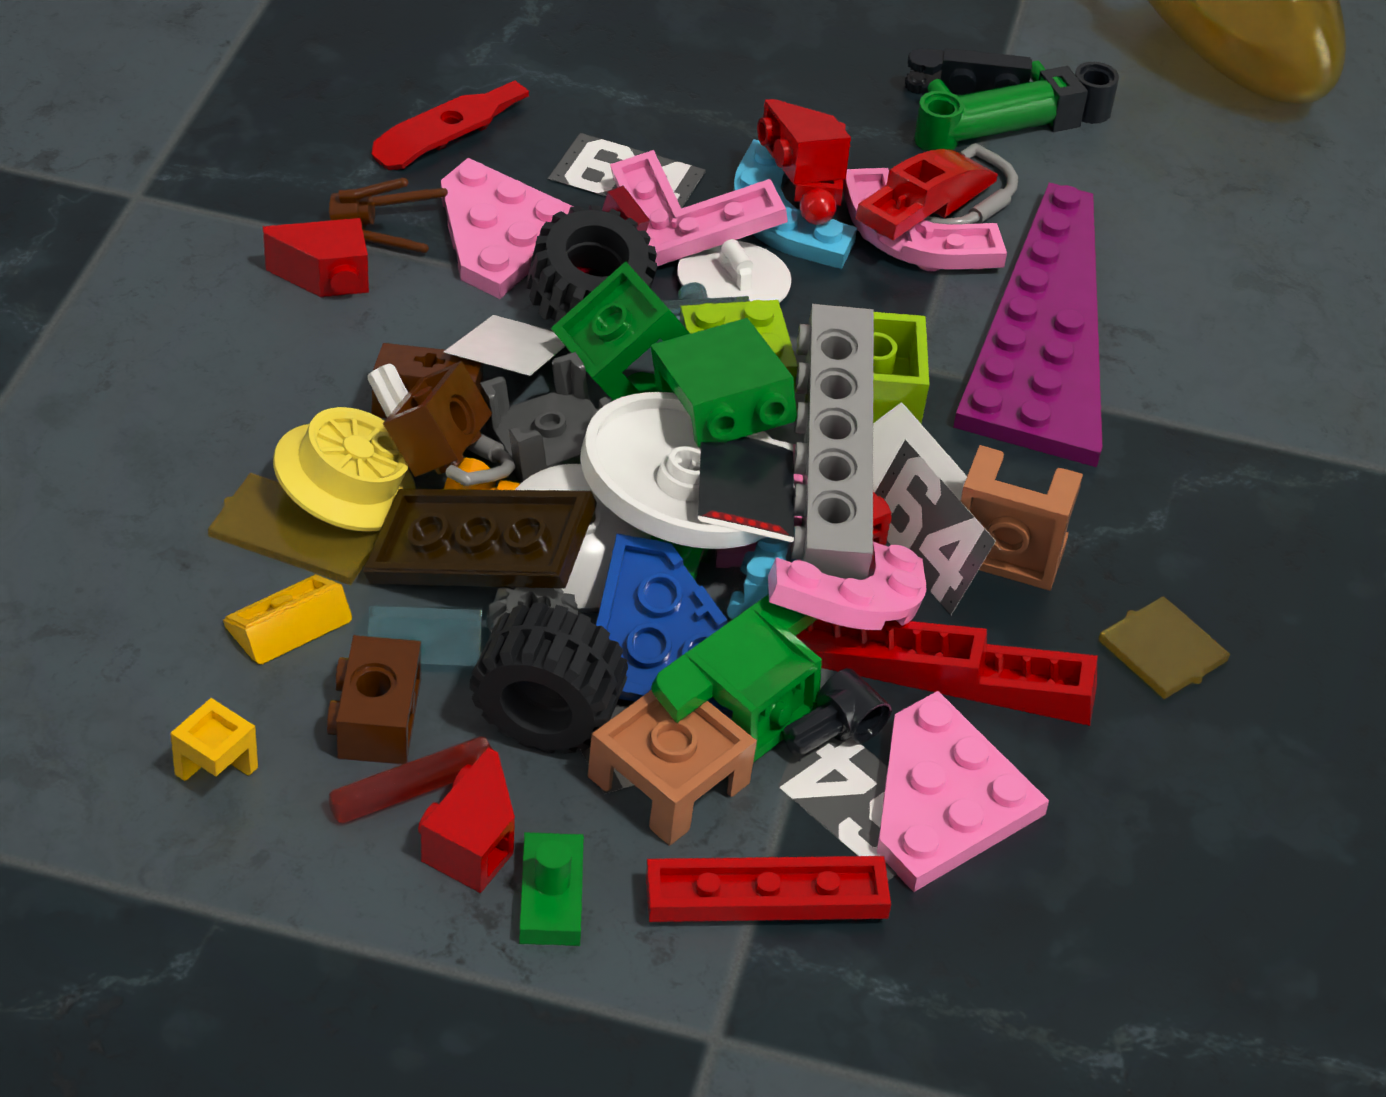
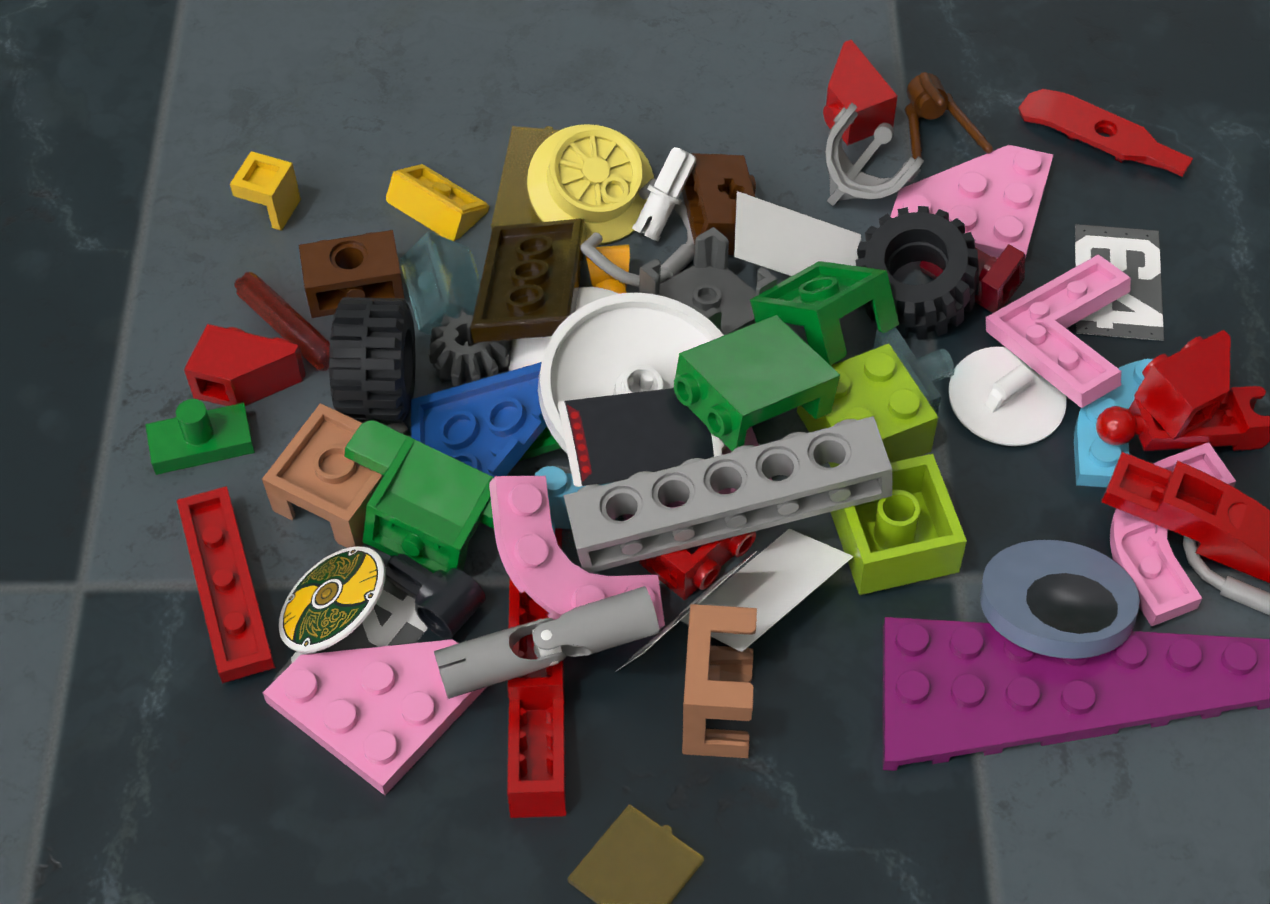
camera: 80 degrees right, 10 degrees up
reddish brown brick [383,361,492,477] -> none
none -> shield [279,546,386,653]
none -> light grey piece [434,586,659,699]
none -> light grey helmet [825,103,924,206]
none -> sand blue piece [980,540,1140,659]

